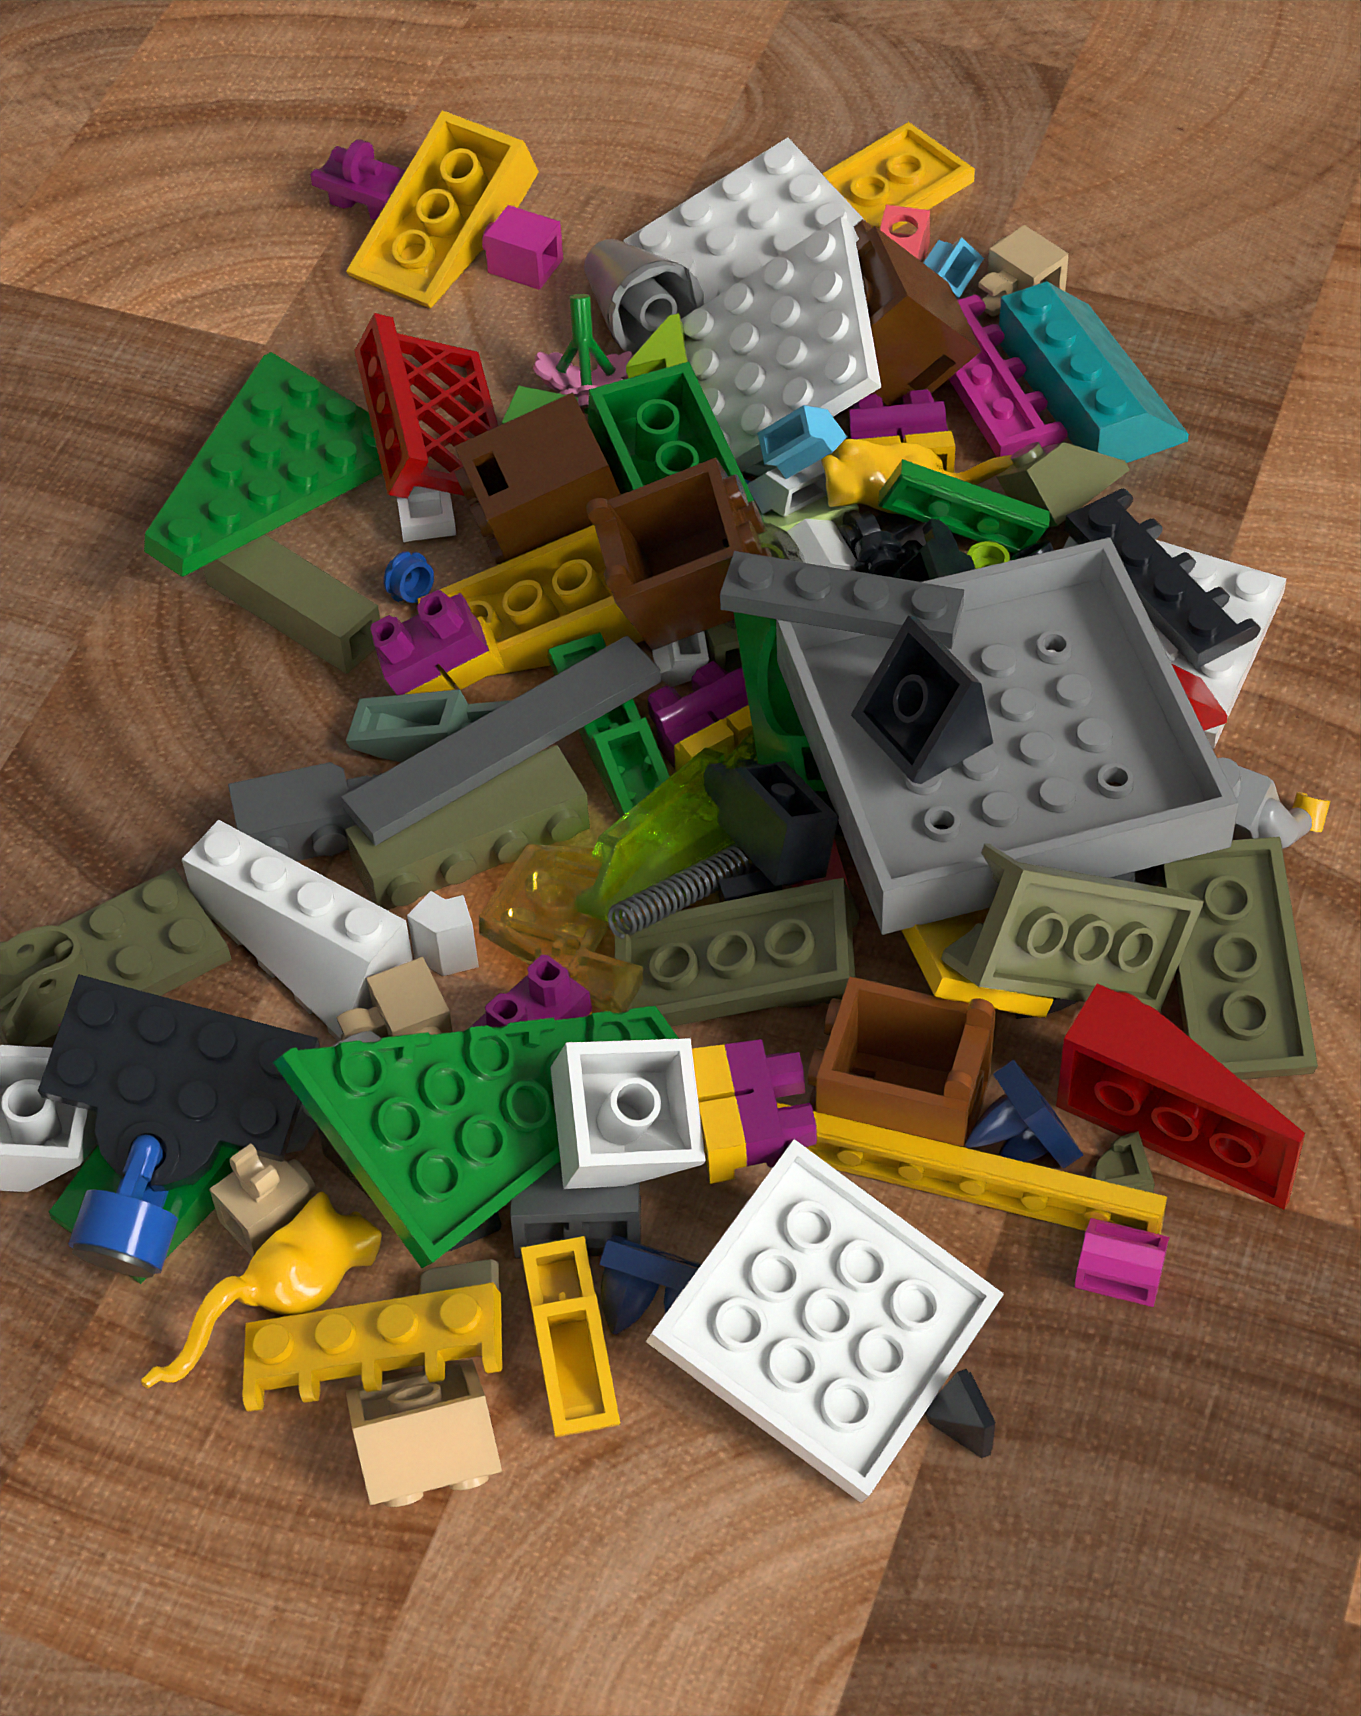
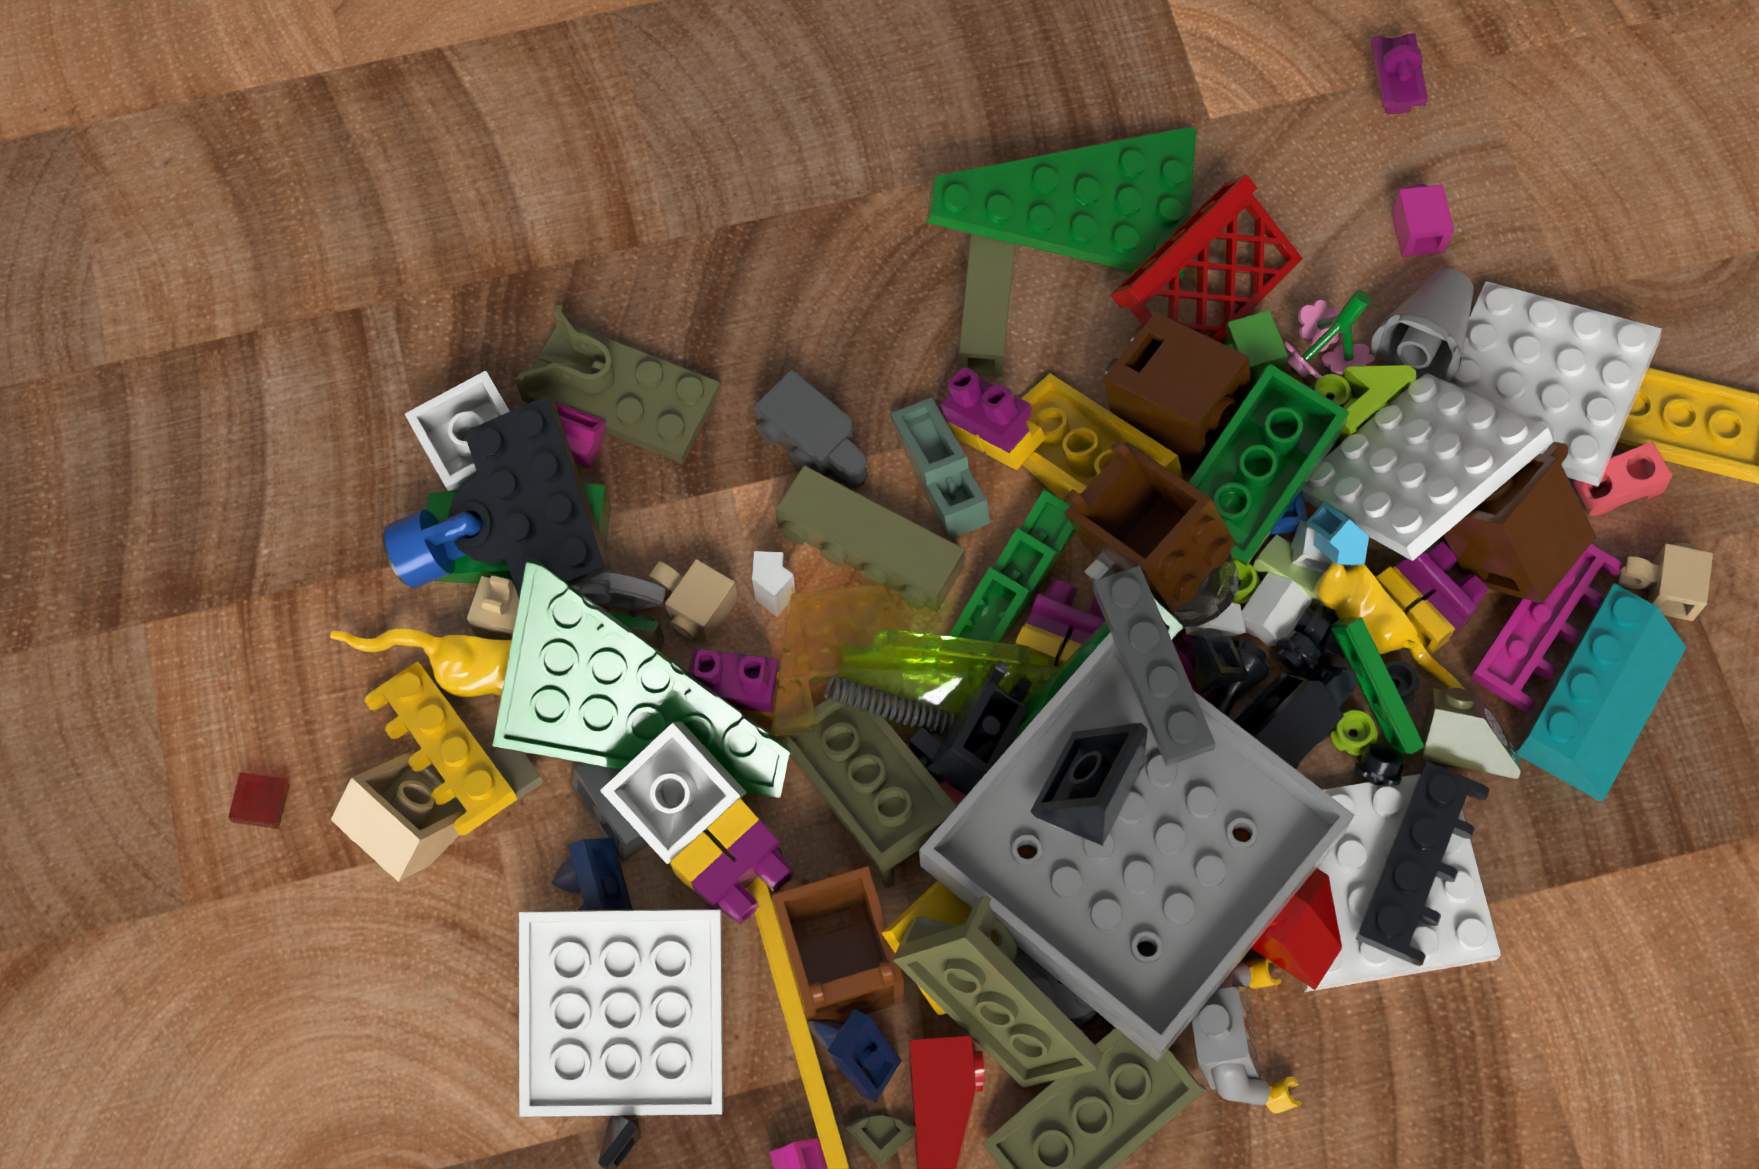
camera: 55 degrees right, 15 degrees up
white wedge [182,820,413,1042] -> none
dark grey tile [341,635,661,846] -> none
yellow slope [346,110,539,309] -> none
blue plate [383,551,434,603] -> none
white plate [397,486,456,542] -> none
yellow slope [521,1236,620,1438] -> none
medium azure piece [924,238,984,299] -> none
none -> clear red tile [228,772,290,829]

